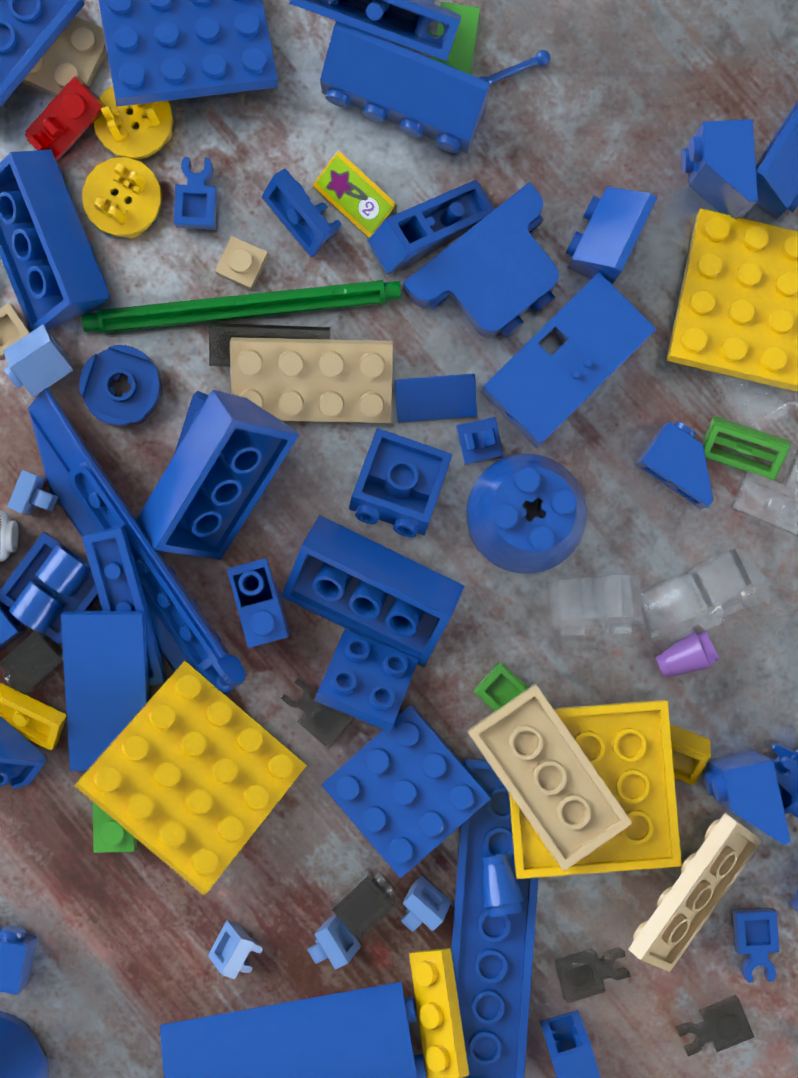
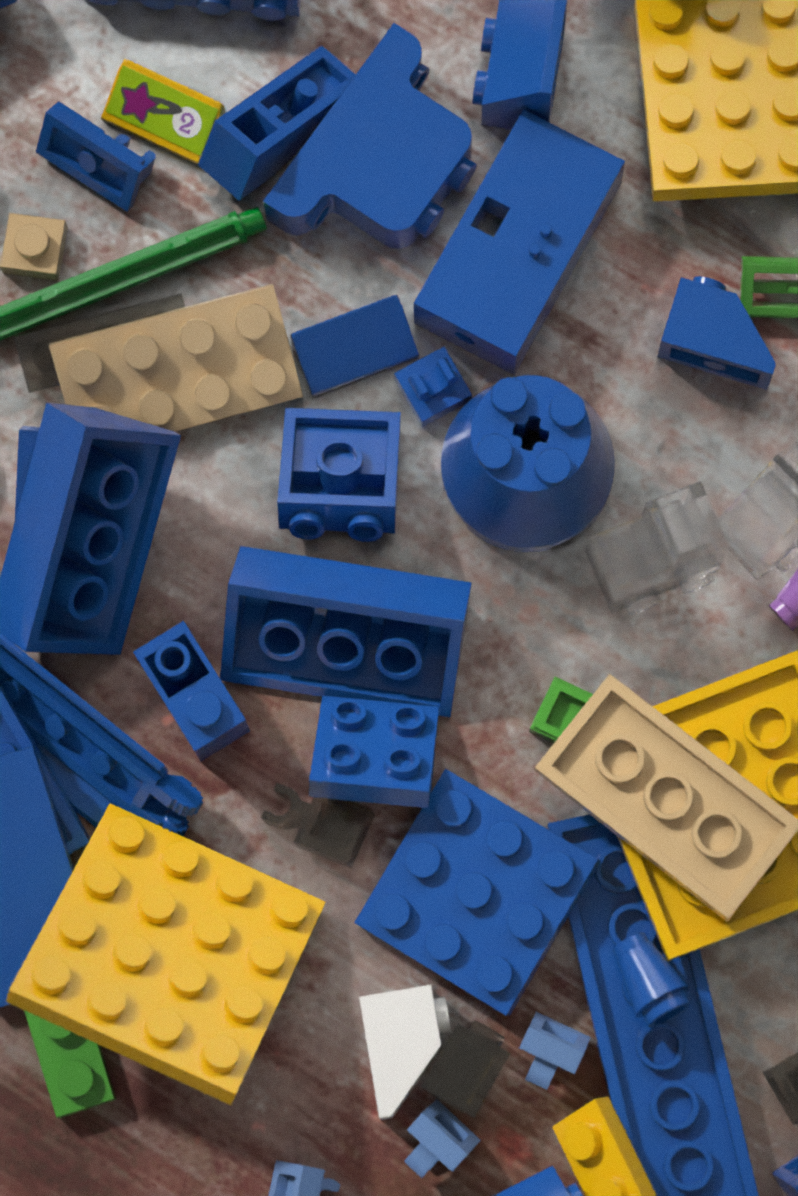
camera: 15 degrees left, 10 degrees down
none -> white slope [359,985,451,1120]

